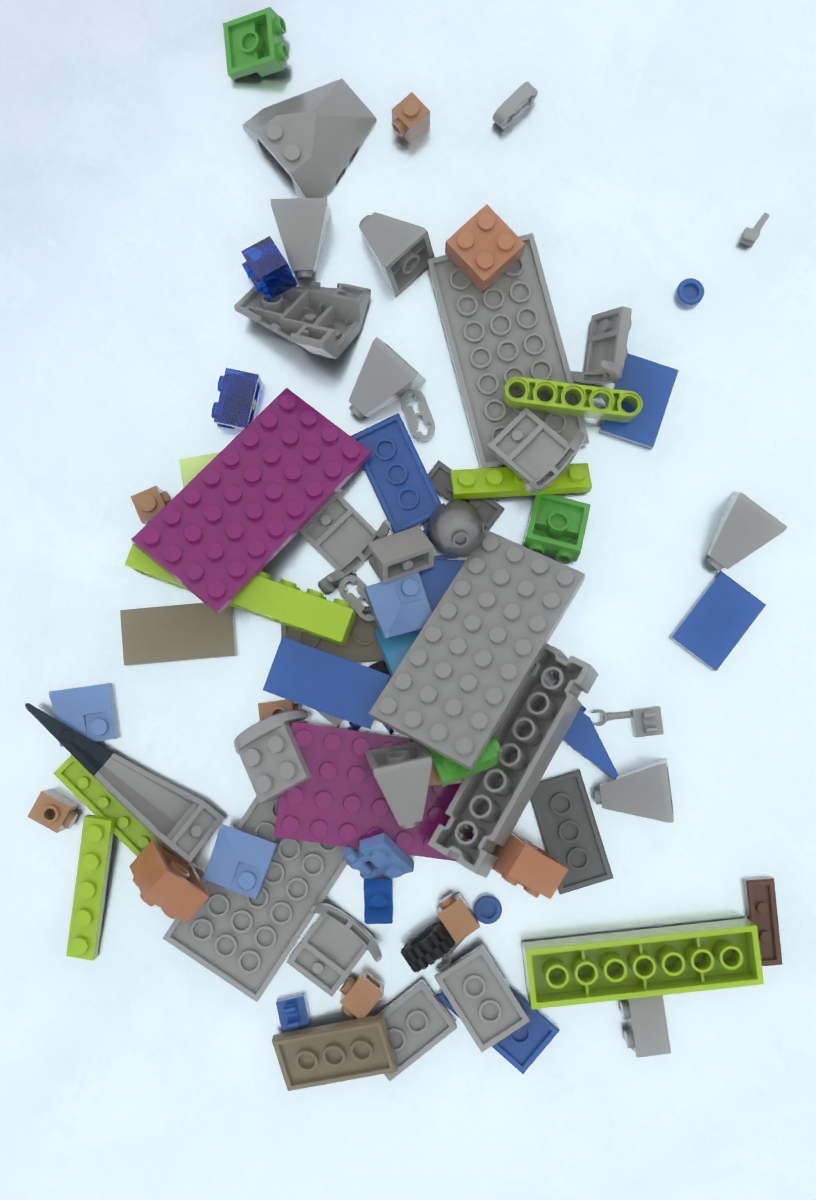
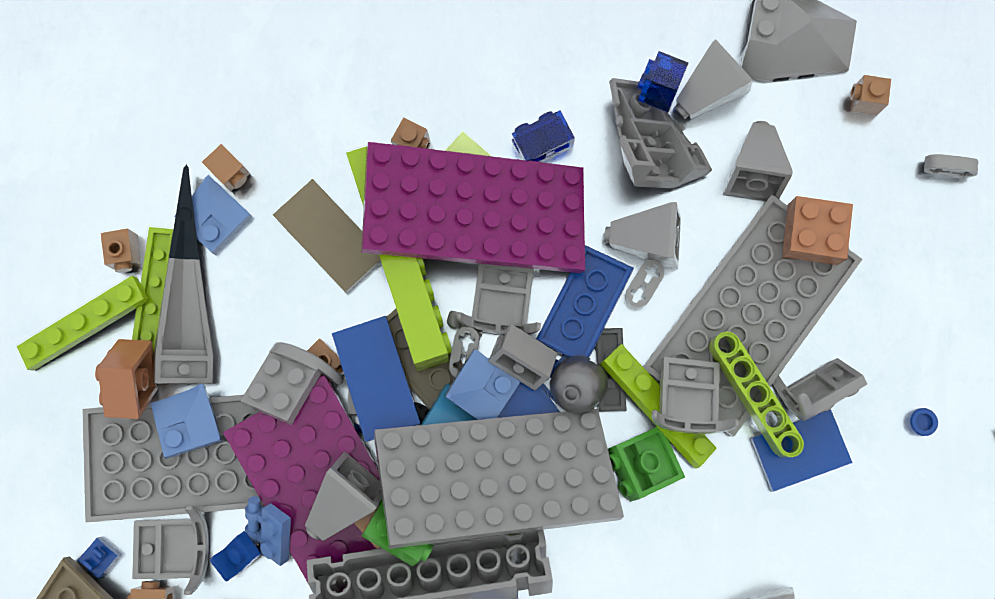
camera: 55 degrees right, 5 degrees down
none -> medium nougat brick [202,144,250,192]

